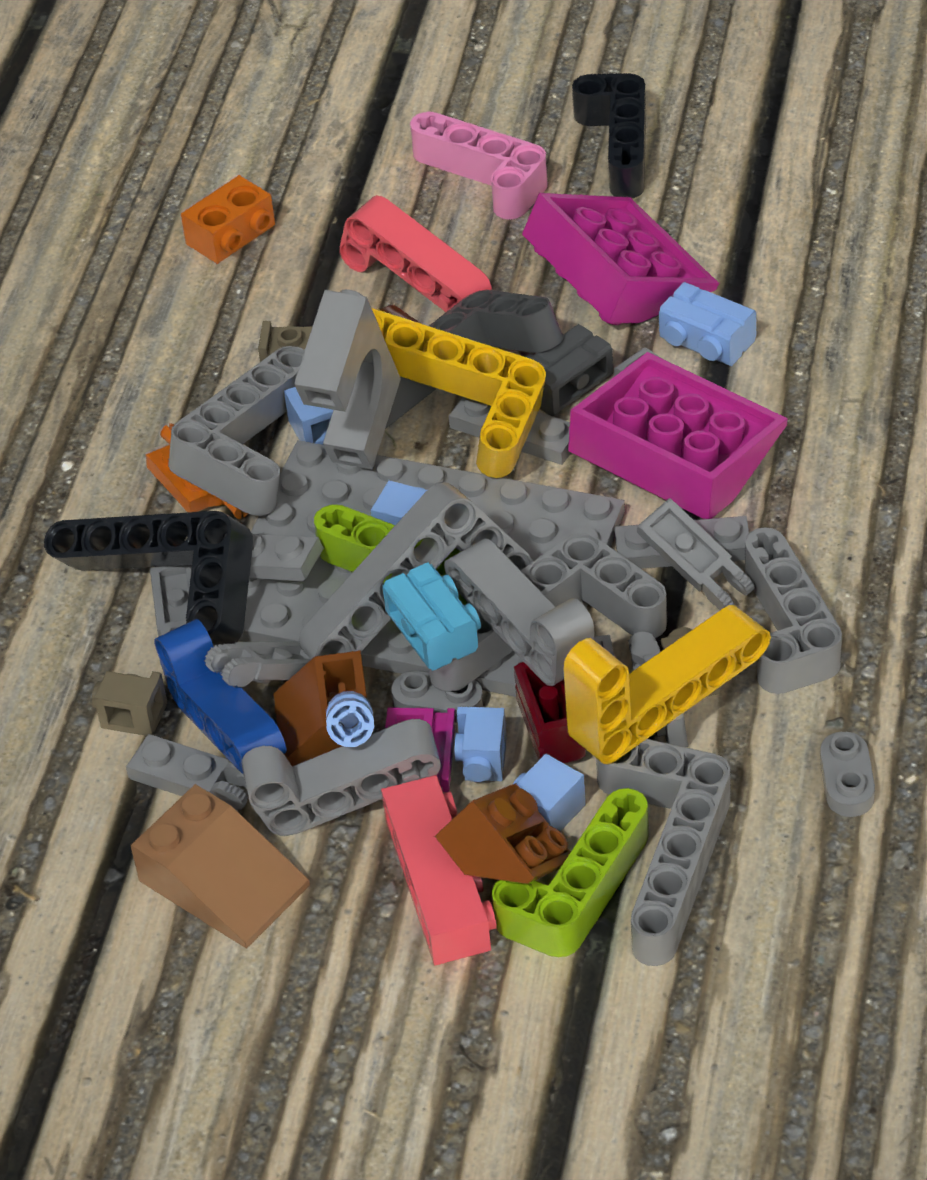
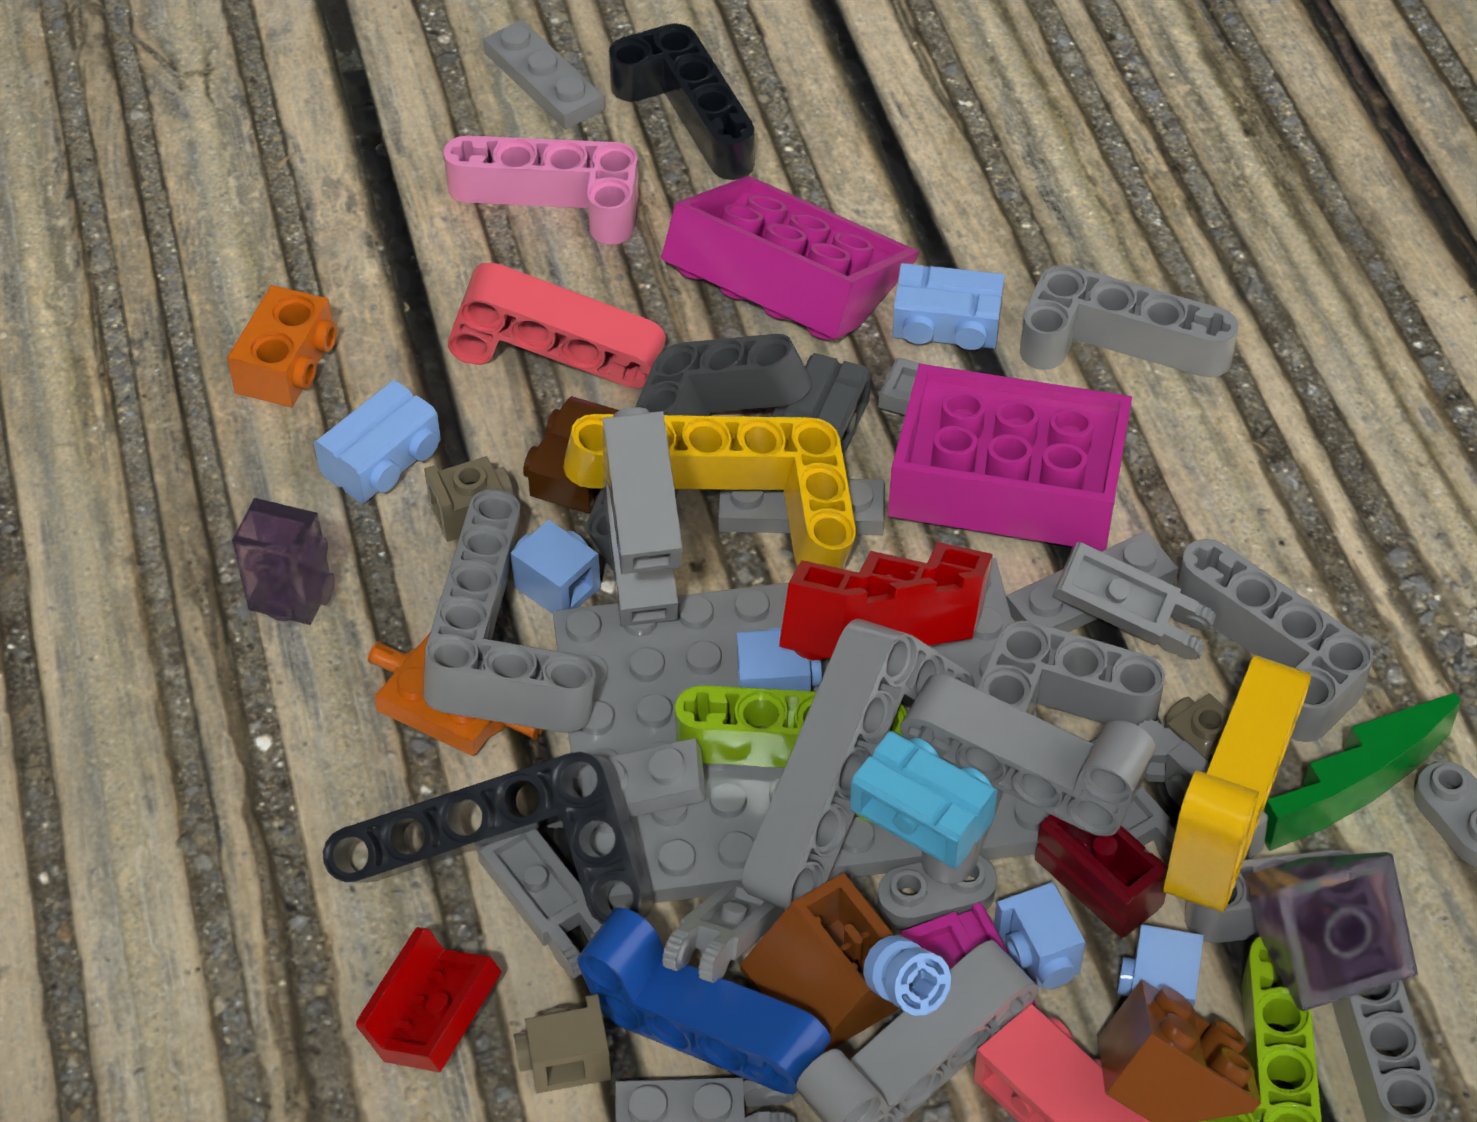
camera: 30 degrees left, 5 degrees up
none -> clear purple brick [232,498,335,625]
none -> light blue brick [314,380,441,504]
none -> red bracket [356,927,502,1073]
none -> light grey plate [483,19,605,130]
none -> red brick [779,542,993,660]
none -> light grey beam [1020,265,1239,377]
none -> clear purple slope [1246,852,1418,1011]
none -> green slope [1264,692,1461,851]

